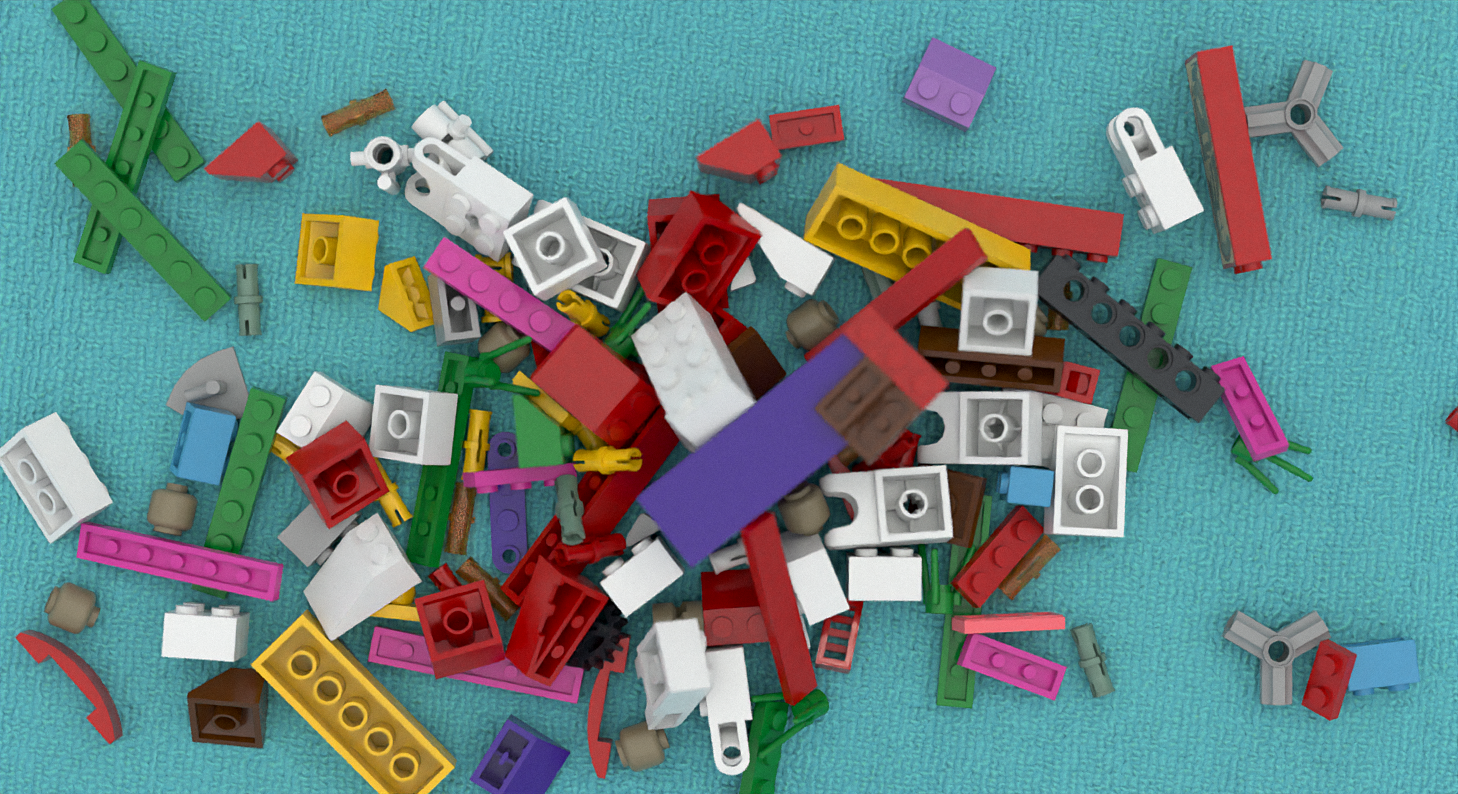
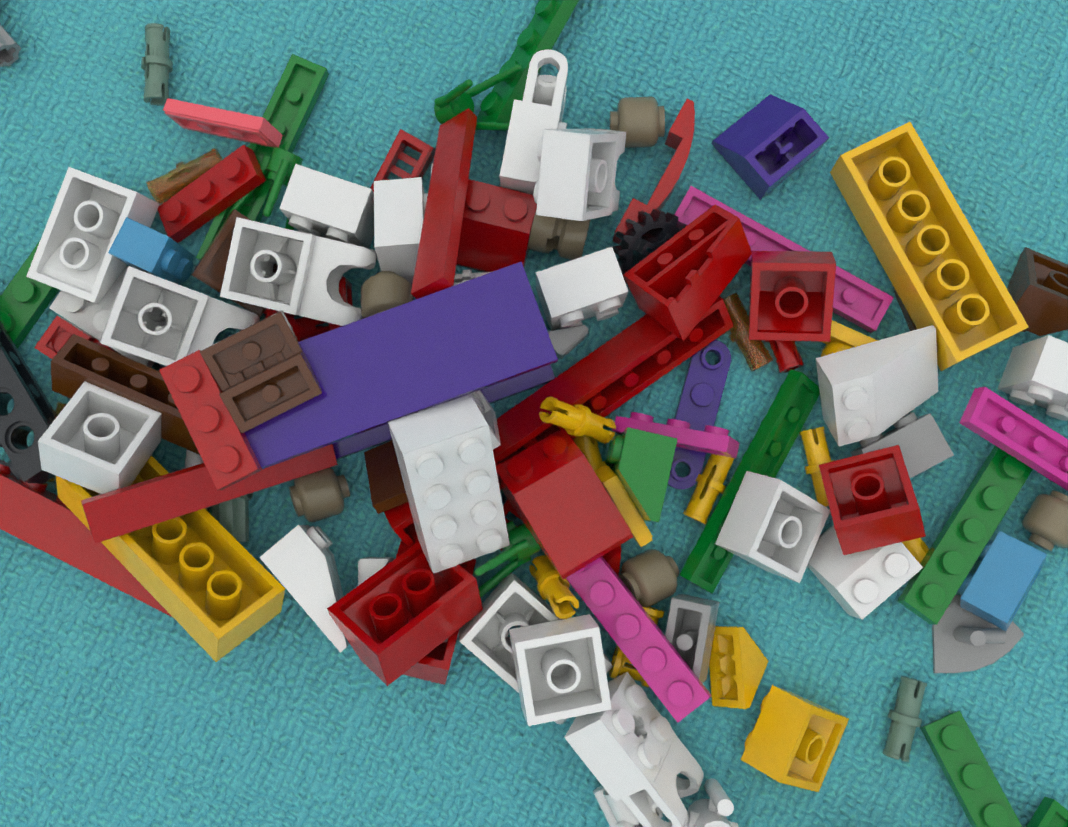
camera: 155 degrees left, 5 degrees down
clear orange pin [444,482,476,555] -> none
green plant [464,336,540,397] -> none
sand green pin [554,474,585,545] -> none
red pin [554,533,626,567] -> none
red slope [696,119,782,185] -> none
red plate [769,105,844,151] -> none
medium lavender slope [902,37,996,132] -> none
dark pink plate [957,633,1067,700] -> none

